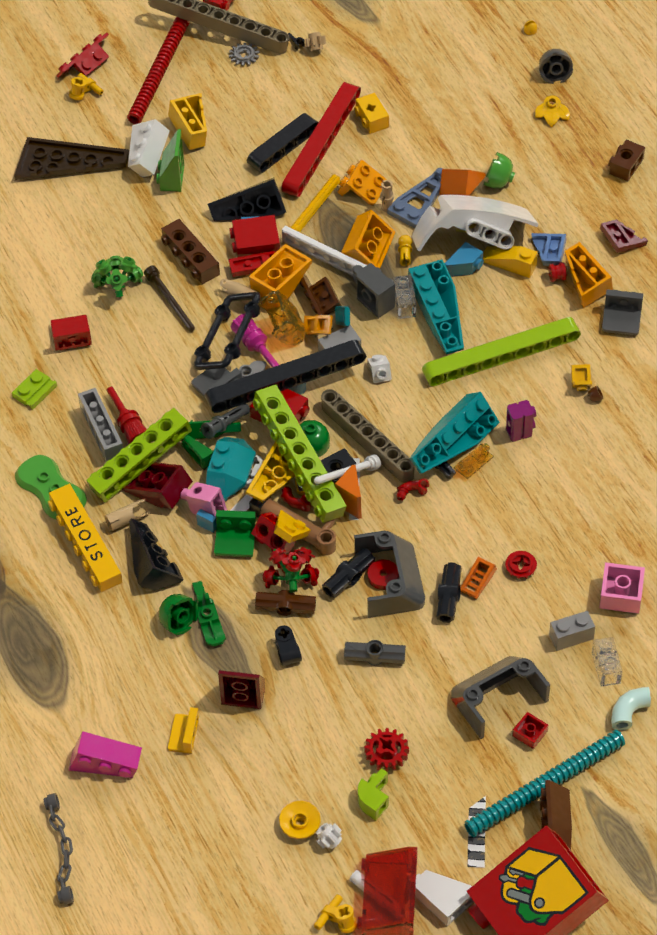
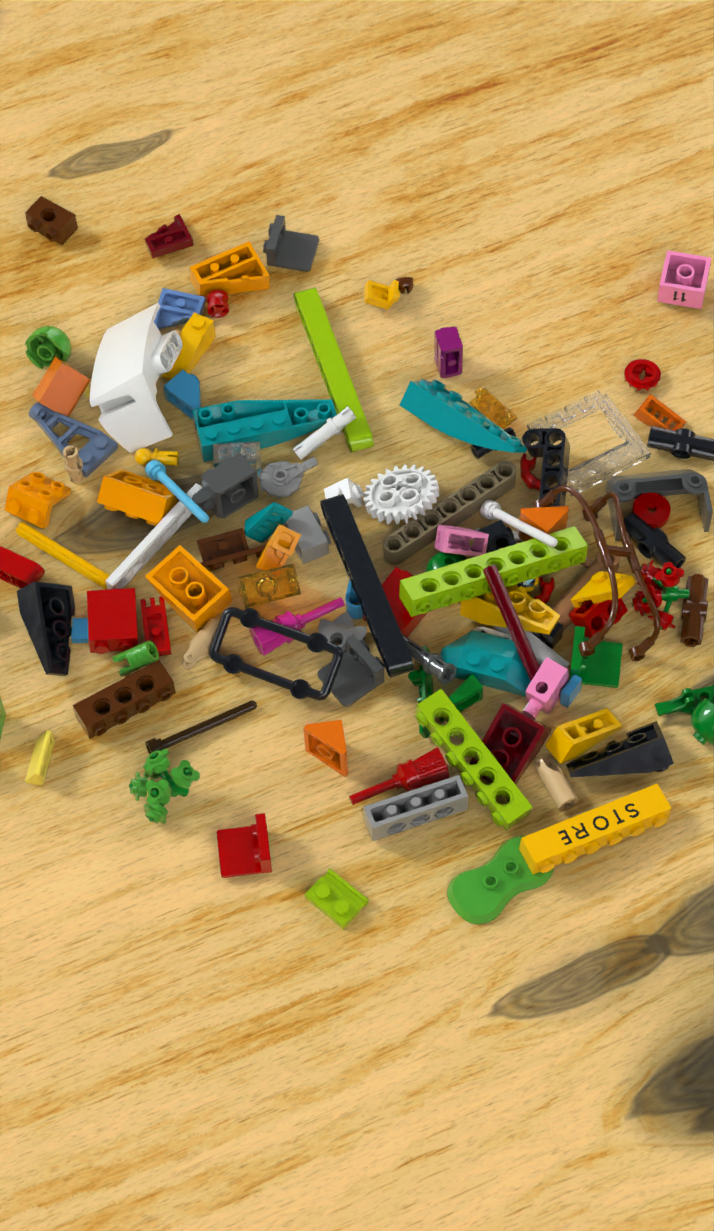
camera: 85 degrees left, 5 degrees up
none -> light yellow slope [25,730,55,786]
none -> bright green hinge [112,641,159,677]
none -> medium azure piece [145,460,209,523]
none -> light grey piece [259,457,318,498]
none -> white pin [293,406,357,460]
none -> orange slope [303,720,348,777]
none -> white gear [363,464,439,524]
none -> bright pink torso [435,525,489,557]
none -> dark red axle [483,565,540,680]
none -> black beam [522,428,570,507]
none -> clear hinge [527,390,651,497]
none -> reddish brown bar [533,485,661,662]
none -> yellow slope [545,708,623,764]

